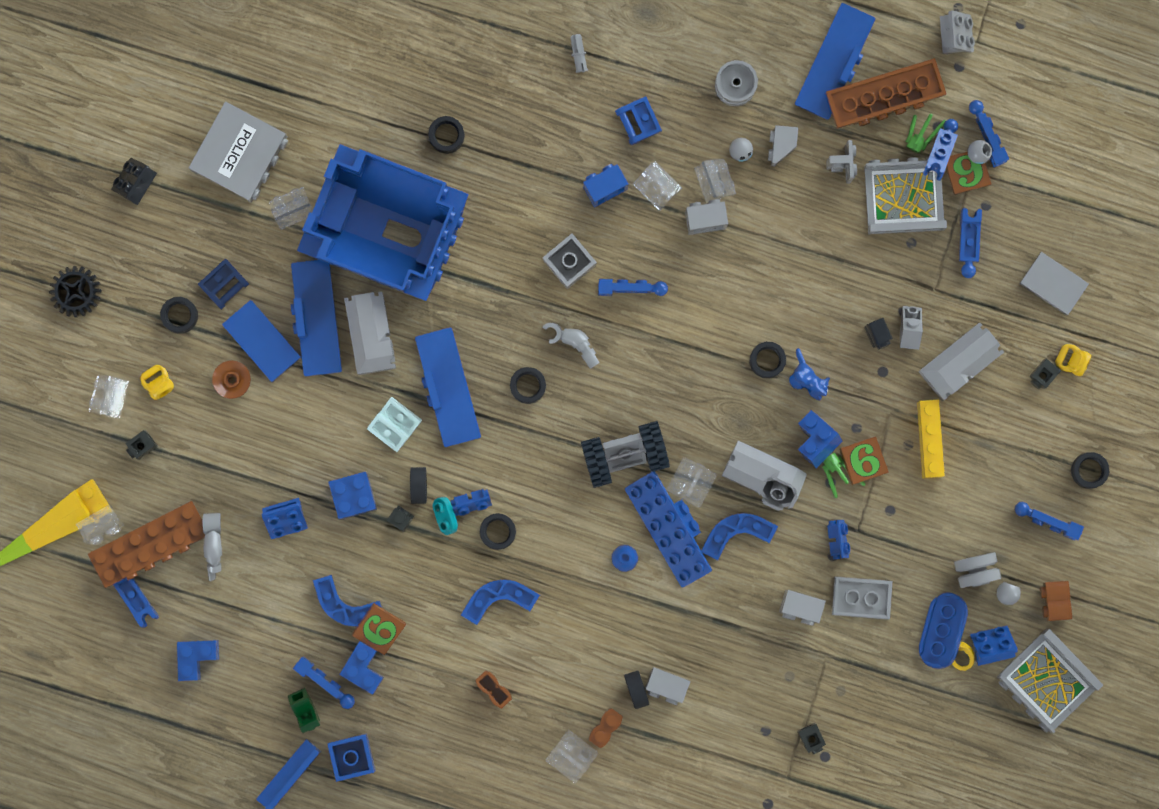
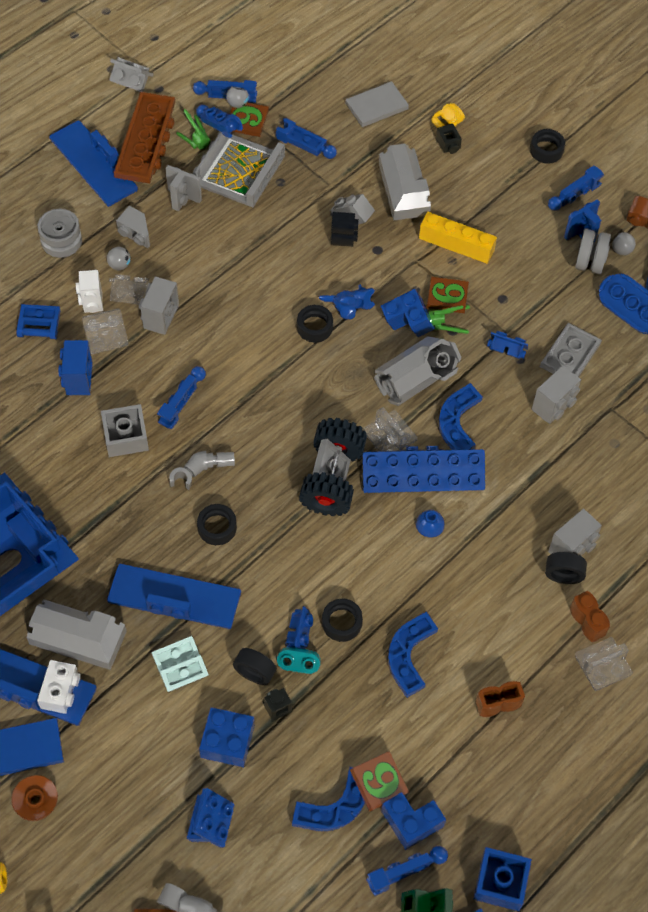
camera: 60 degrees left, 25 degrees down
none -> white brick [37,660,80,714]
none -> white brick [76,270,103,313]
none -> blue bracket [564,199,601,242]

